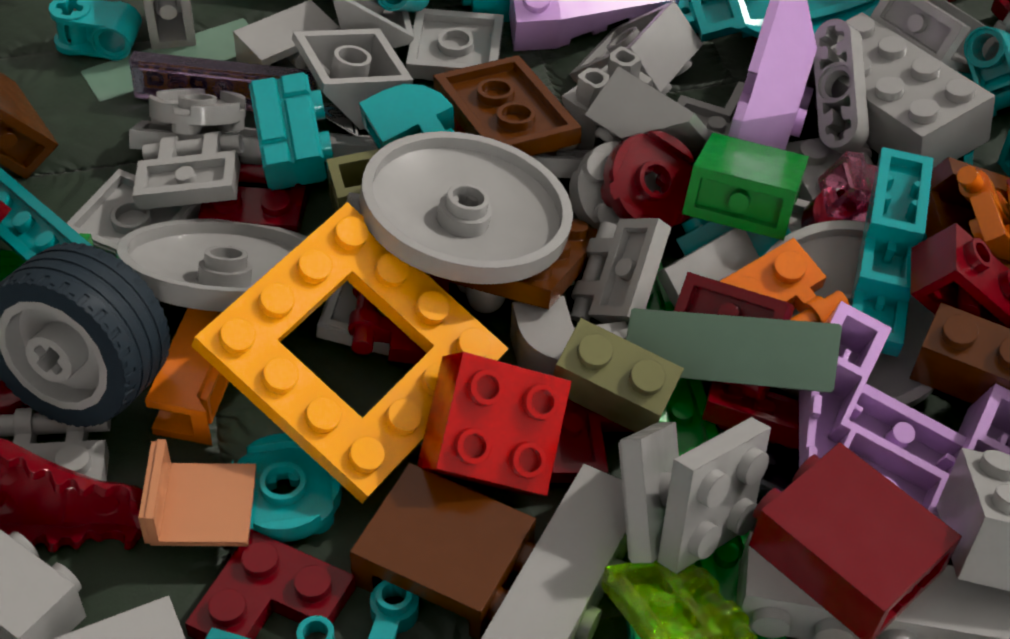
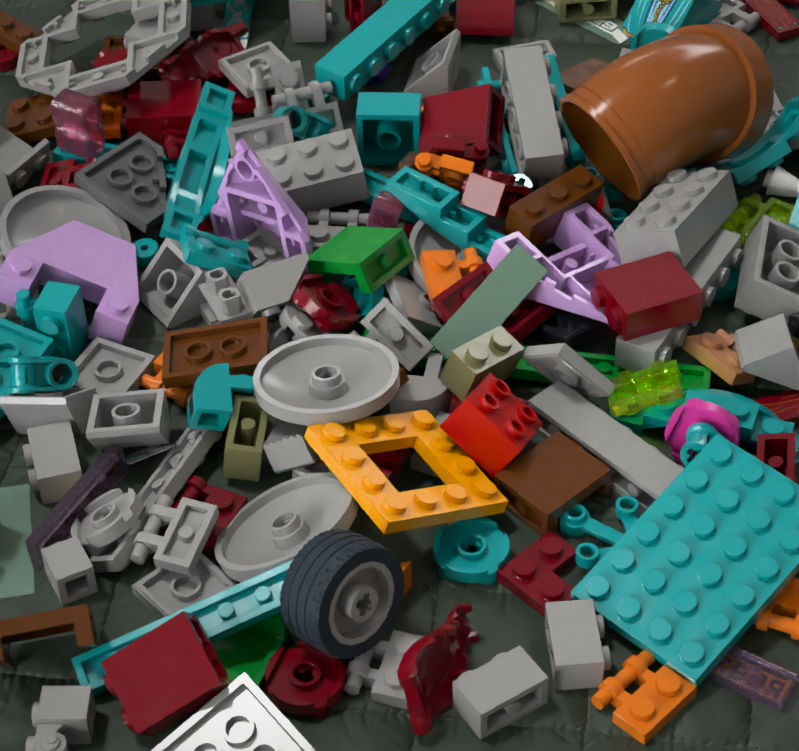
camera: 65 degrees left, 5 degrees down
nougat piece [138,439,257,547] -> none
teal brick [249,72,334,190] -> none
light grey plate [657,417,771,574] -> none
light grey beam [814,18,869,155] -> none
none -> light grey brick [41,536,98,606]
none -> teal plate [179,223,252,279]

